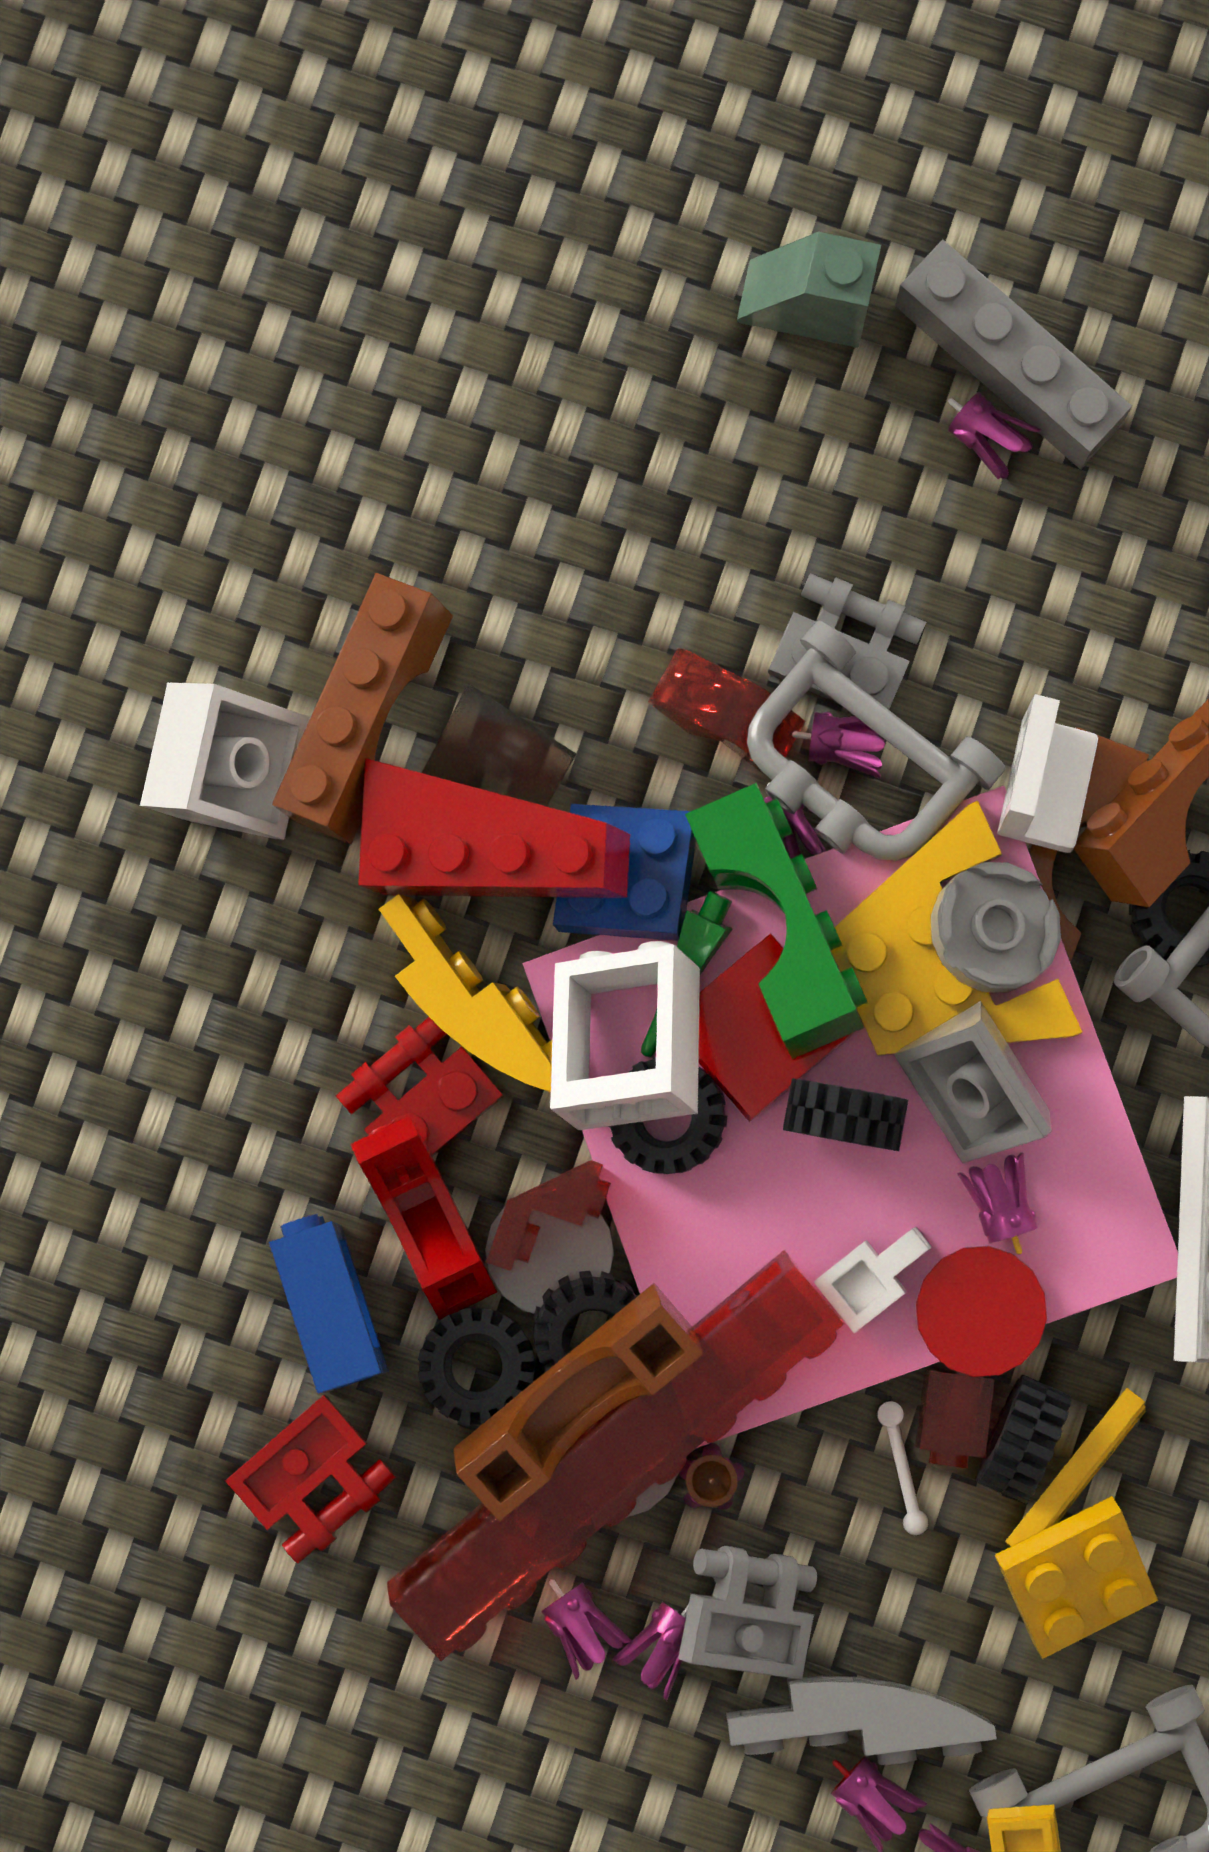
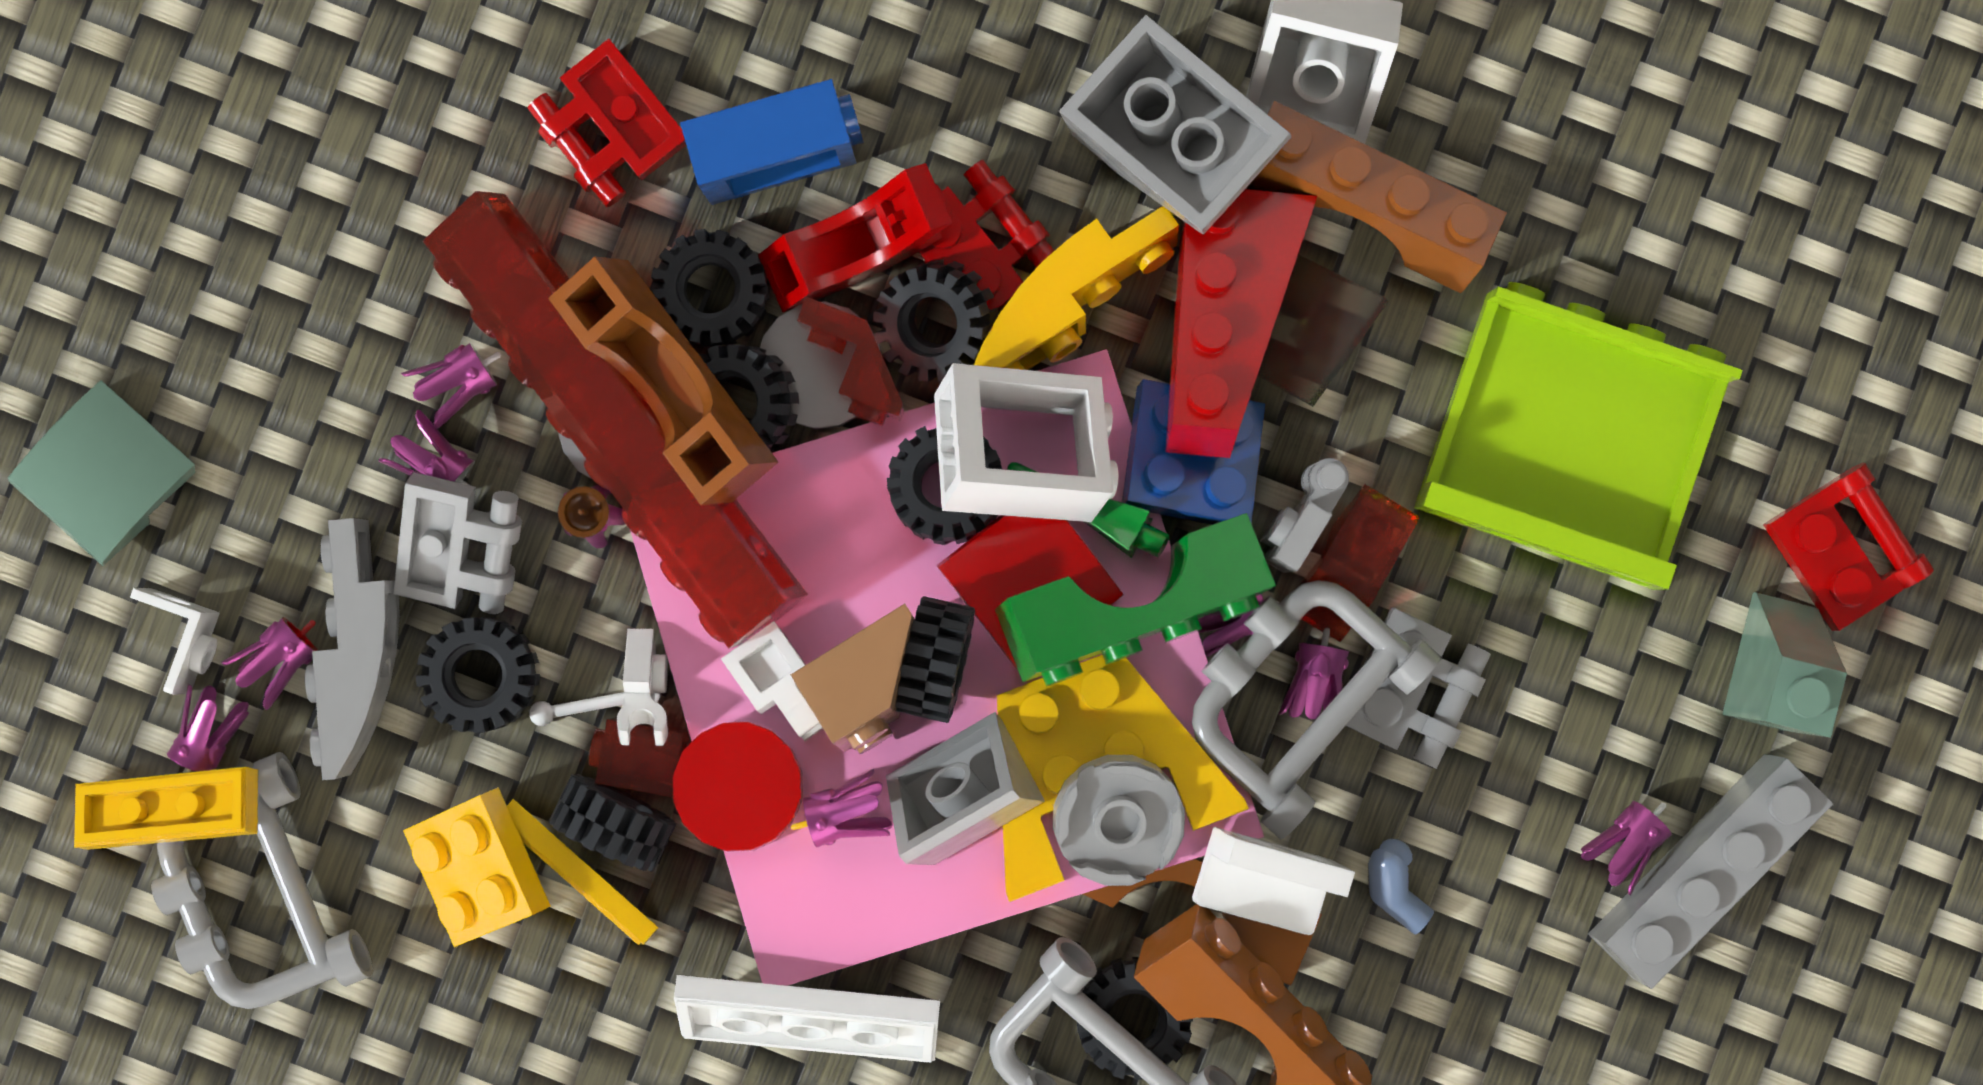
camera: 90 degrees right, 5 degrees up
none -> black tyre [416,617,540,733]
none -> white plate [617,629,668,746]
none -> medium nougat slope [790,603,915,754]
none -> black tyre [873,259,998,382]
none -> light grey slope [1059,15,1291,235]
none -> light grey plate [1261,458,1349,573]
none -> sand blue arm [1368,839,1434,935]
none -> lime panel [1414,282,1743,590]
none -> red plate [1763,462,1934,631]

